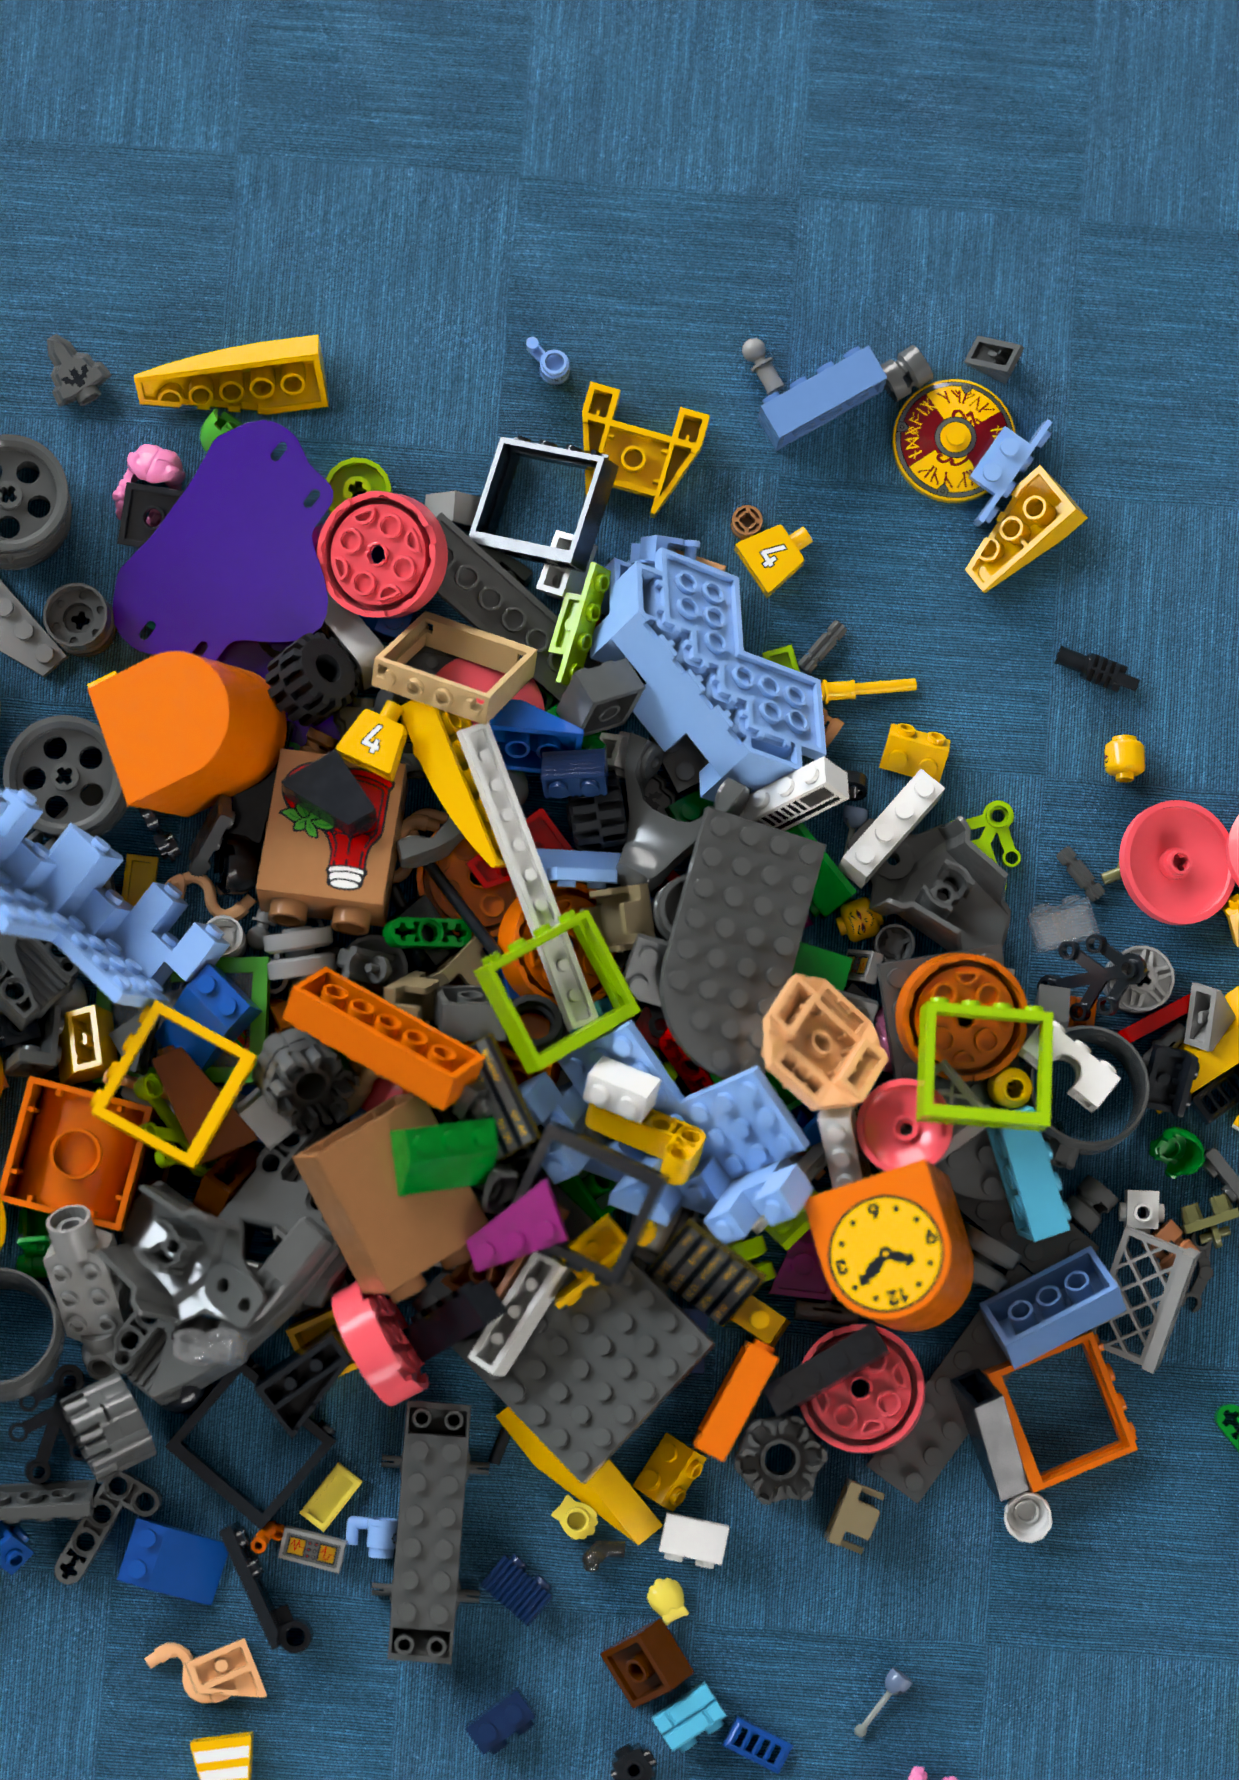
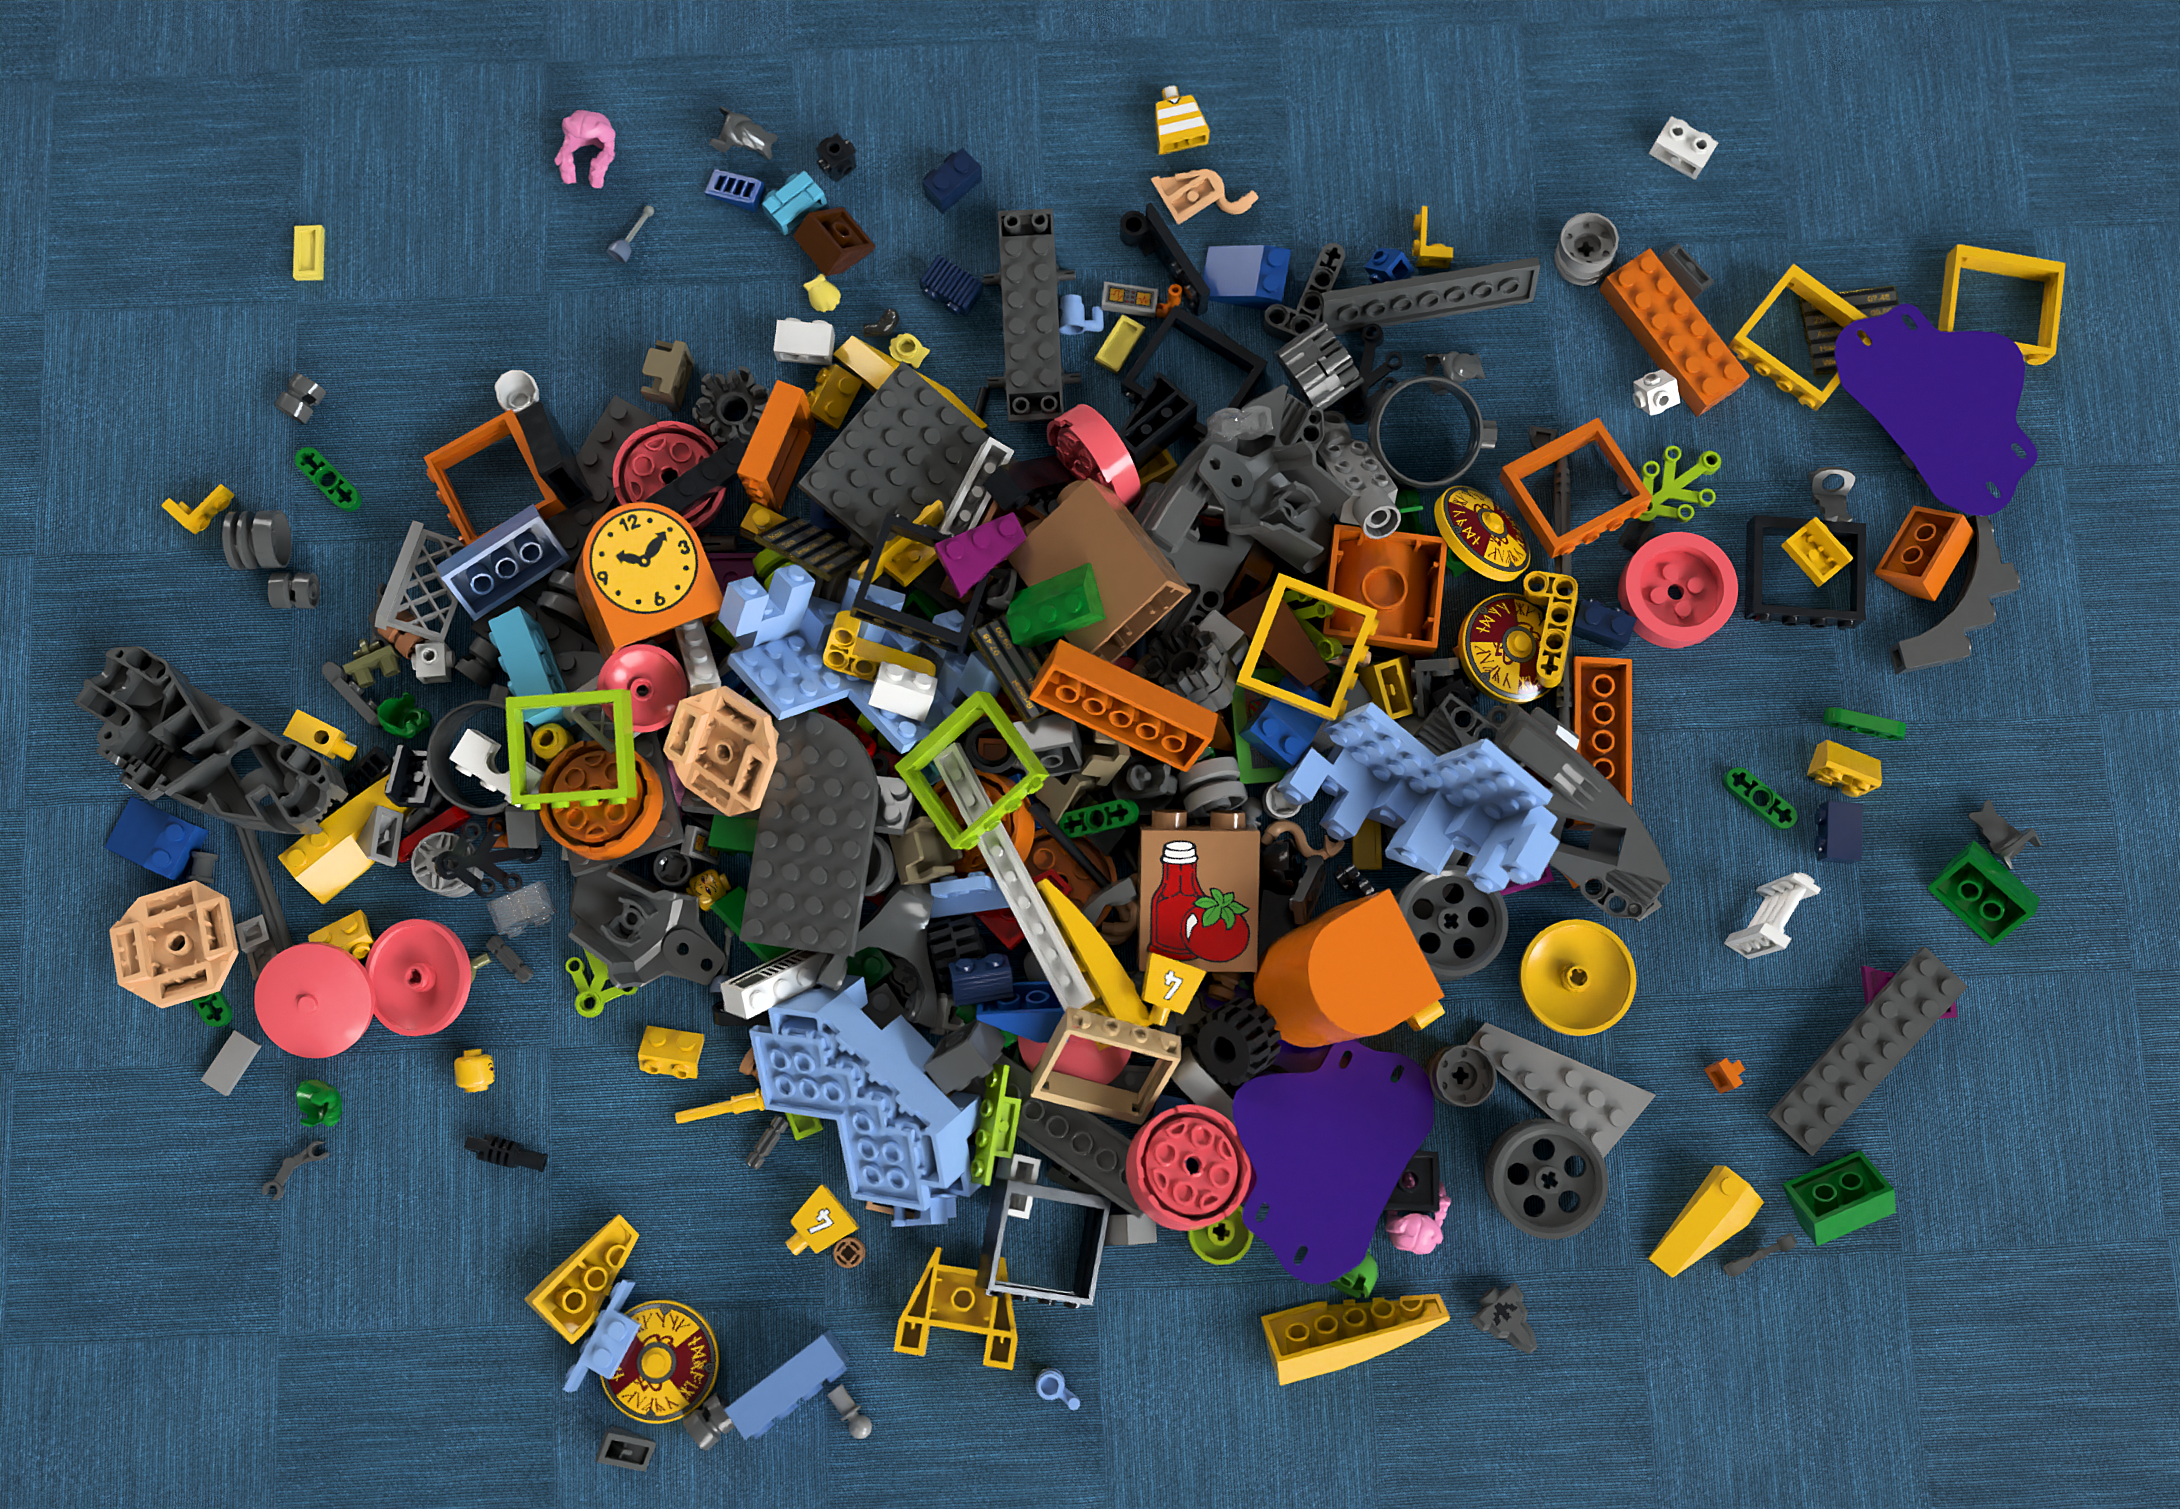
camera: 175 degrees right, 5 degrees down
black slope [281,749,377,837] -> none
dark grey tile [452,1082,496,1119] -> none
white brick [838,769,945,889] -> none

